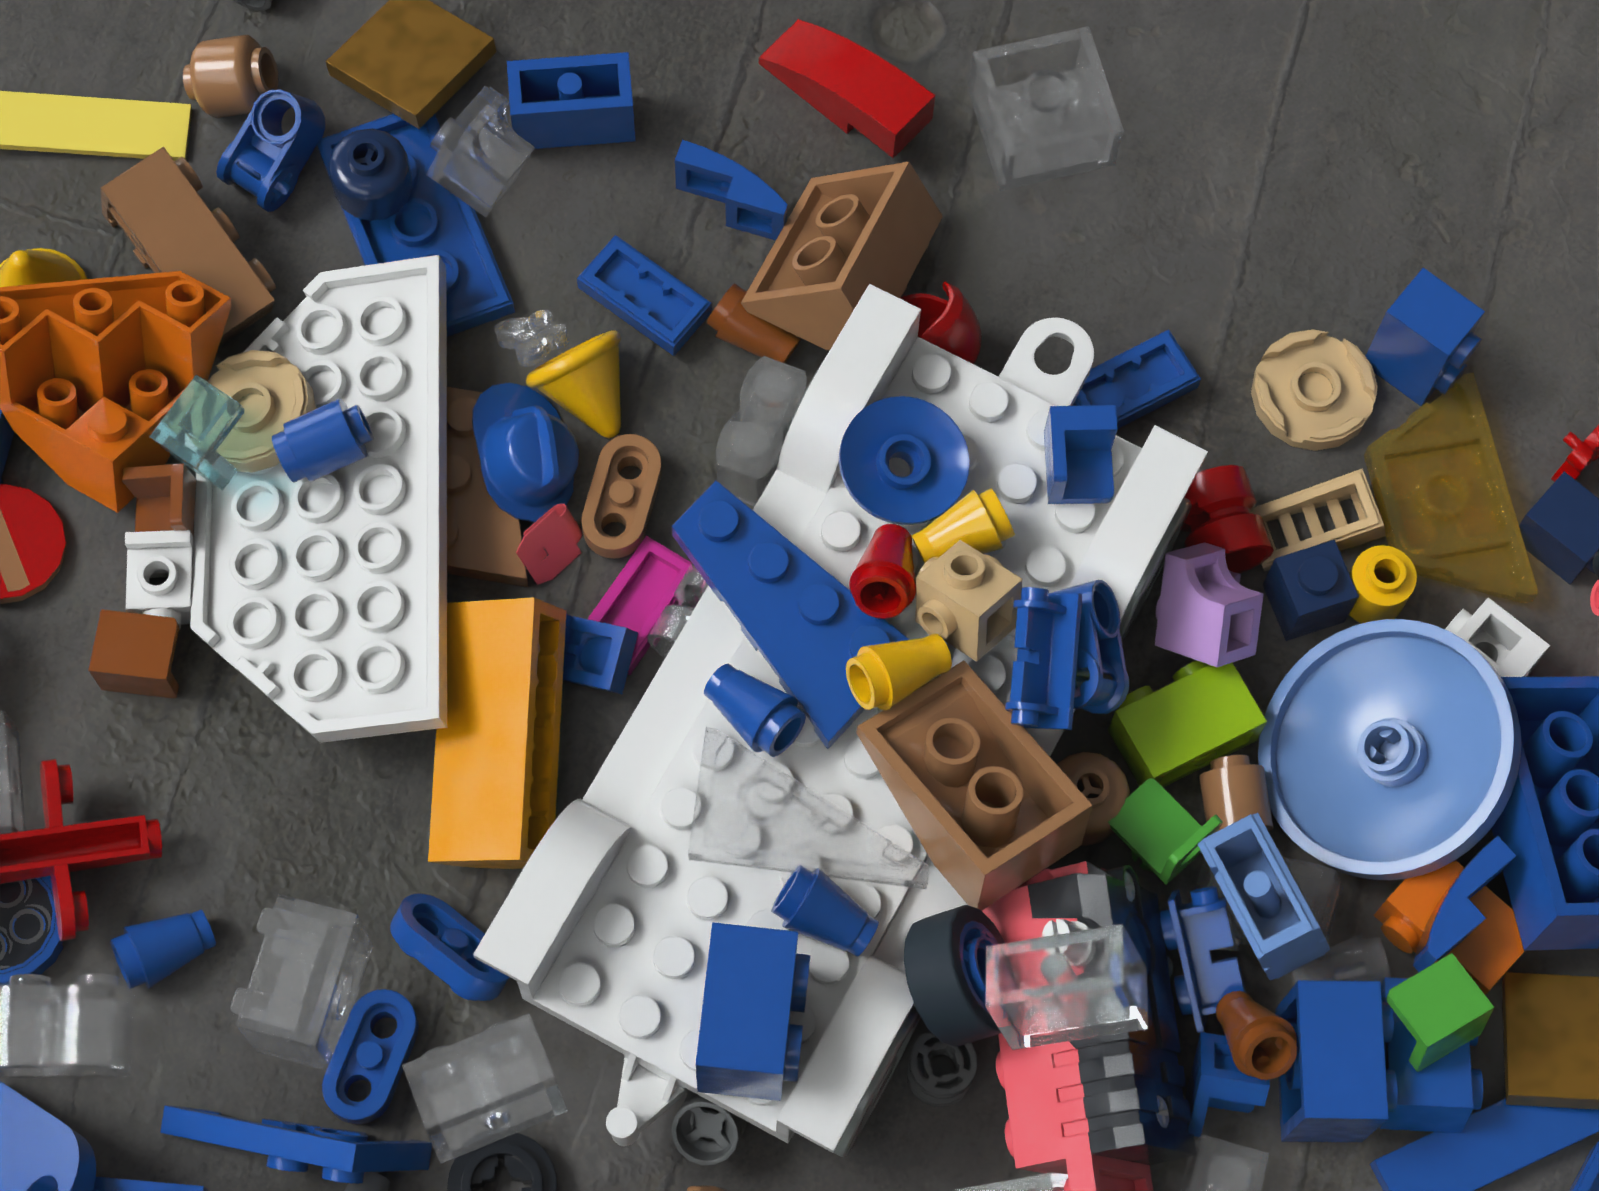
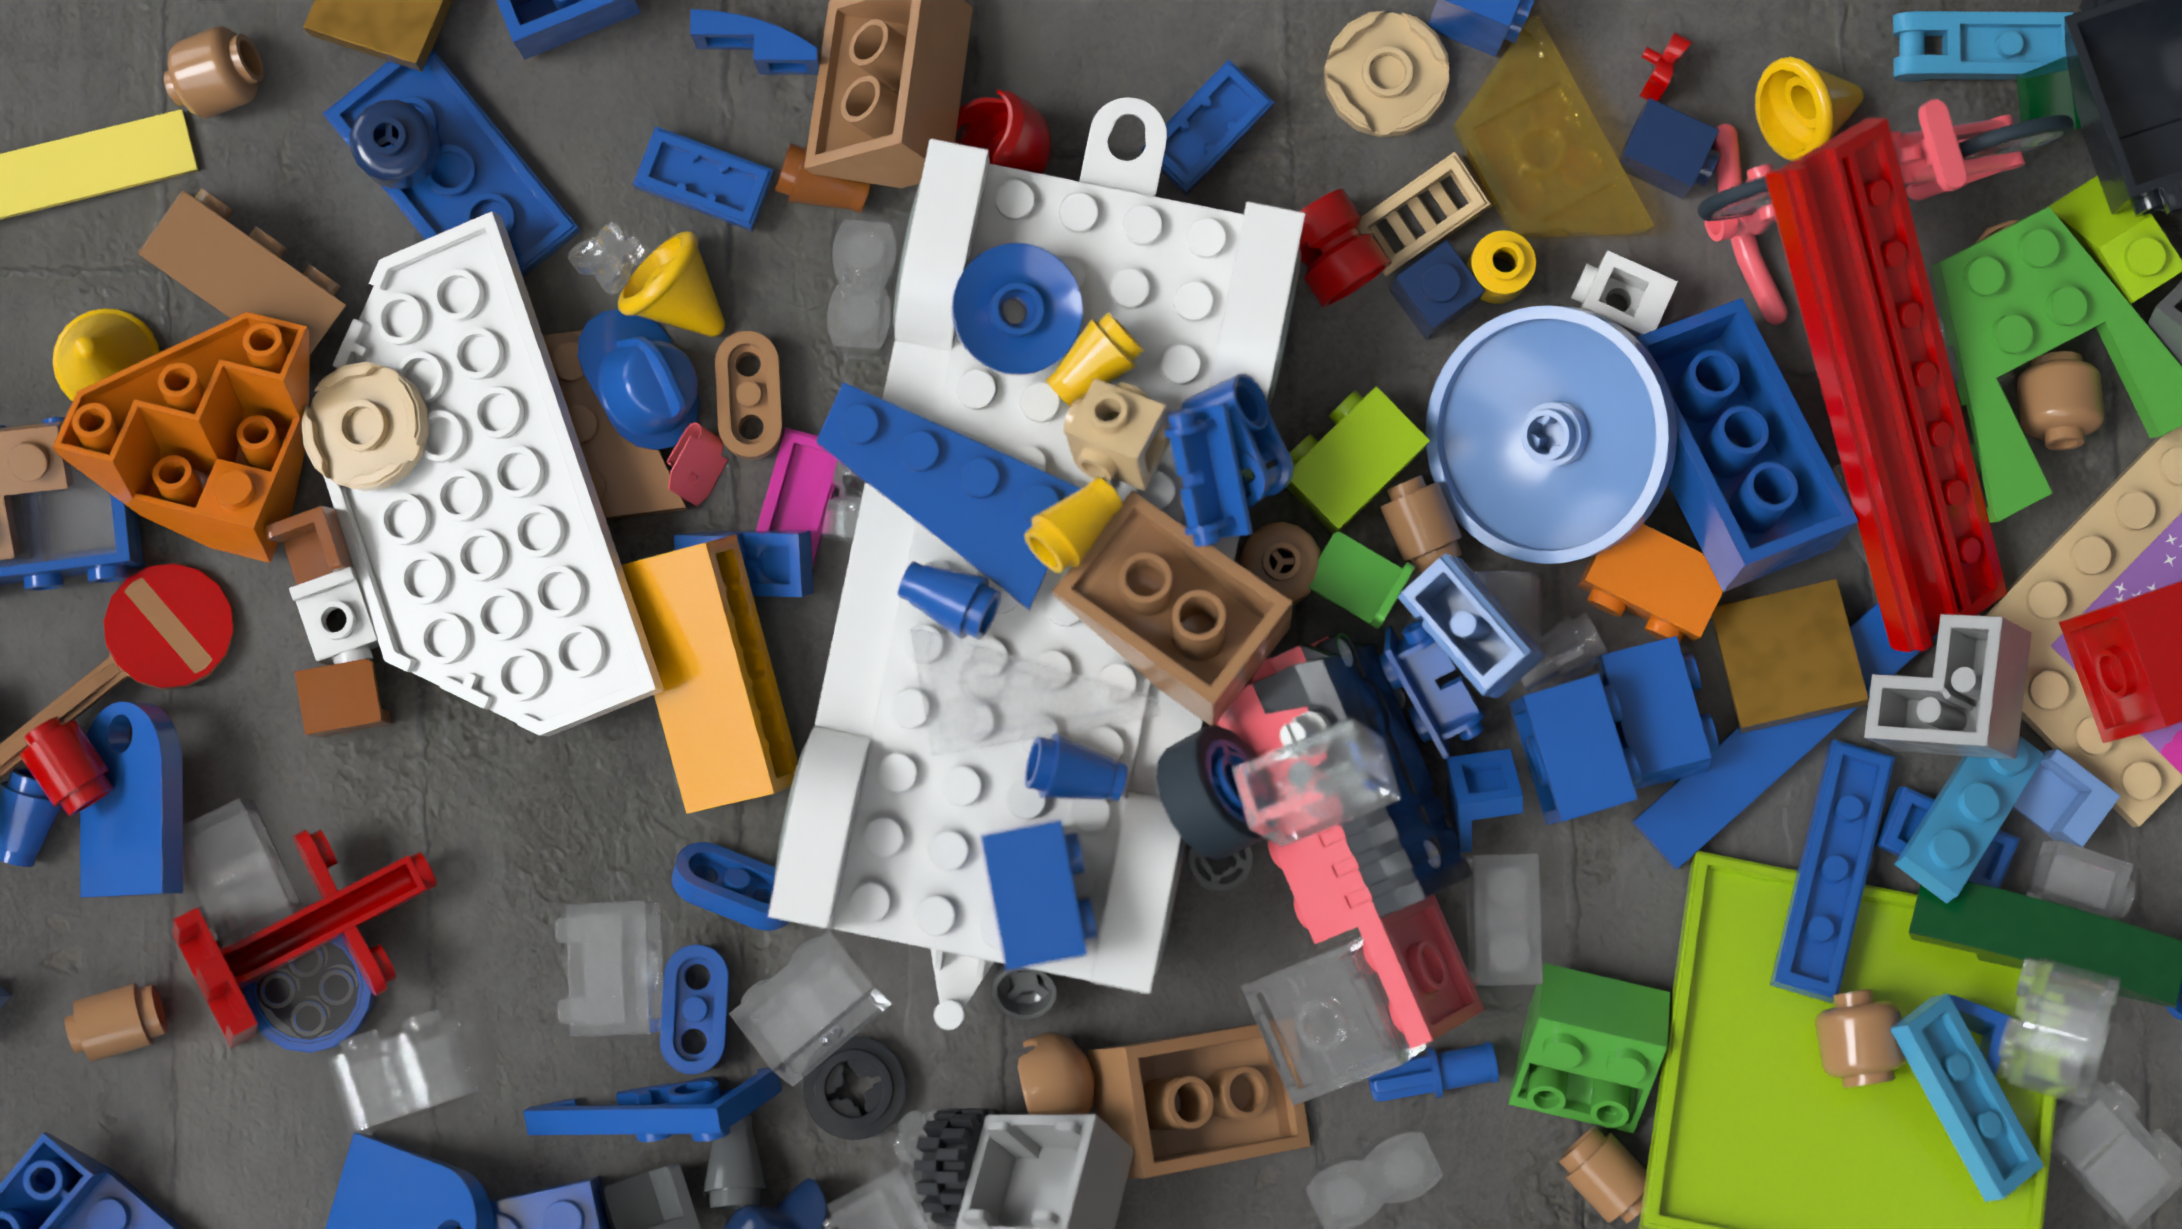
camera: 15 degrees left, 15 degrees up
blue cone [110,909,216,989] -> none
clear light blue panel [149,375,245,491] -> none
blue piece [216,89,325,212] -> none
blue brick [272,398,374,483] -> none
clear brick [426,86,535,217] -> none
red cone [849,524,916,619] -> none
blue panel [1044,405,1118,504] -> none
lavender brick [1155,542,1264,667] -> none
dark orange cone [1216,991,1297,1080] -> none
bright green panel [1386,953,1495,1072] -> none
blue slope [1413,836,1516,972] -> none

